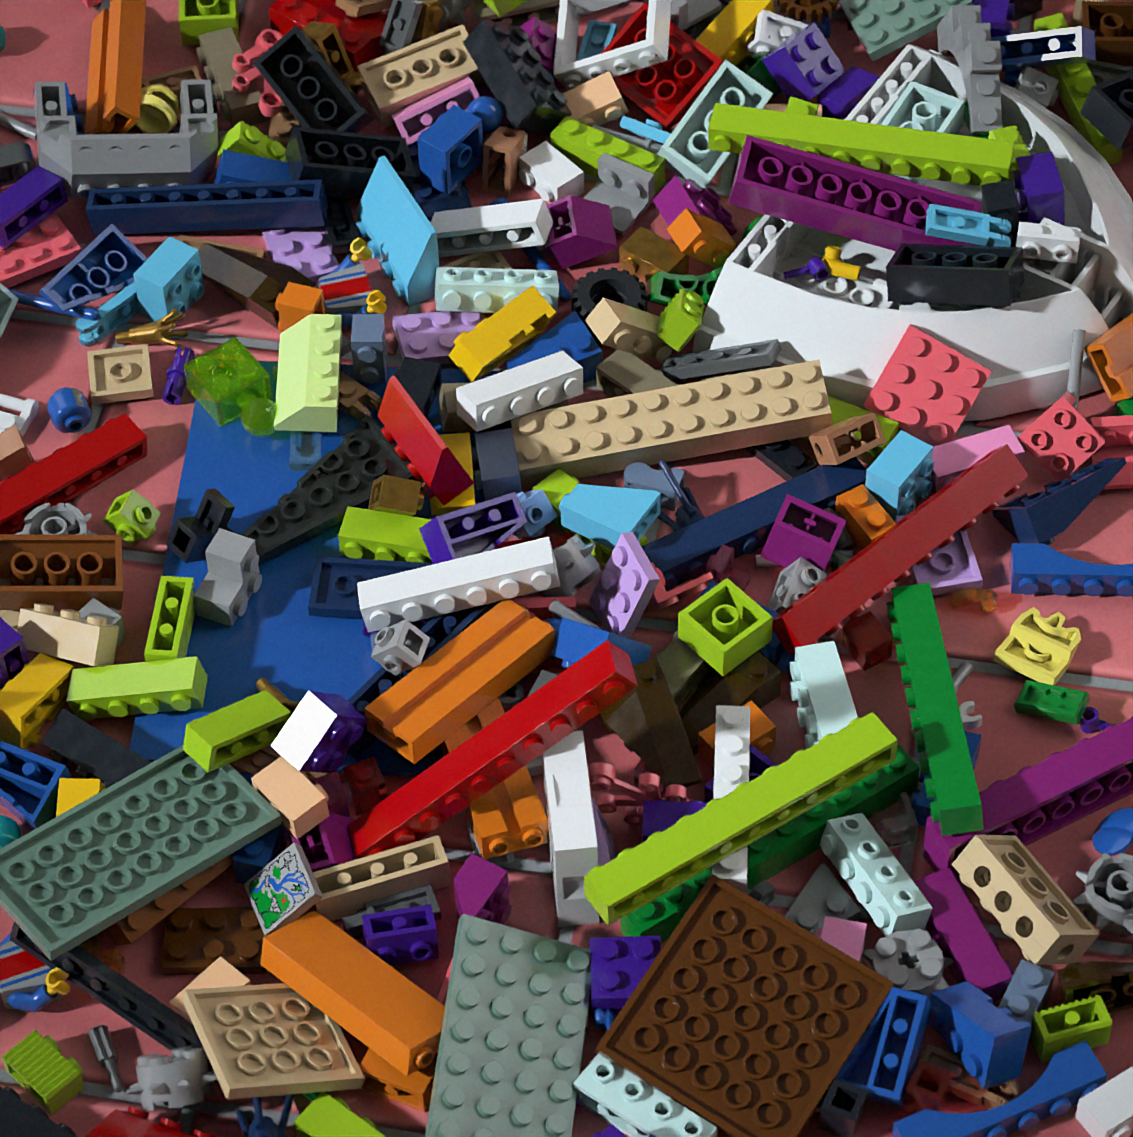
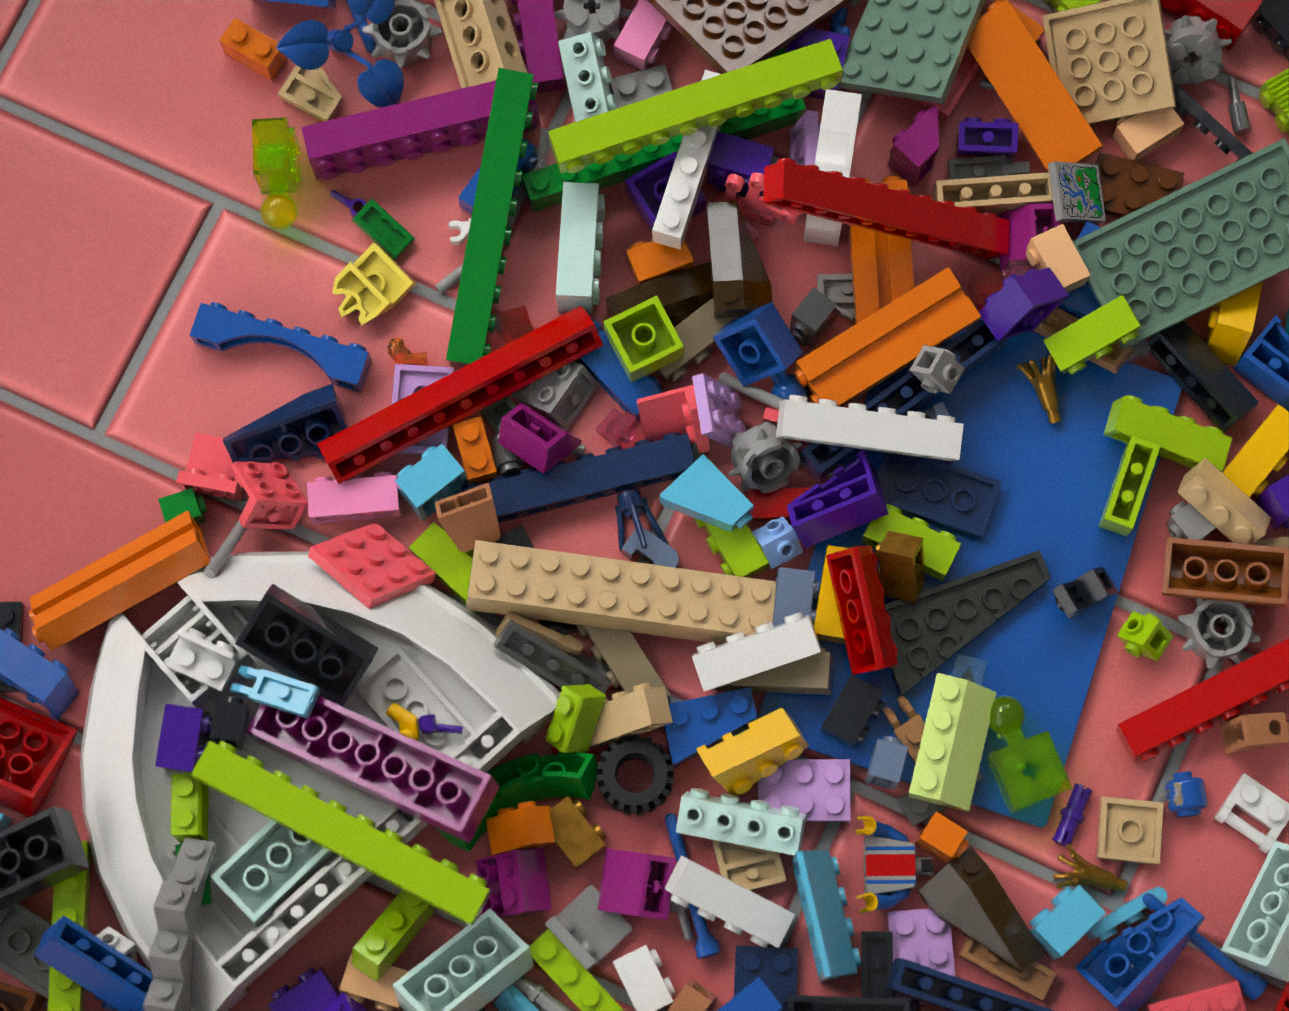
camera: 165 degrees left, 25 degrees up
light grey brick [194,528,262,627] -> none

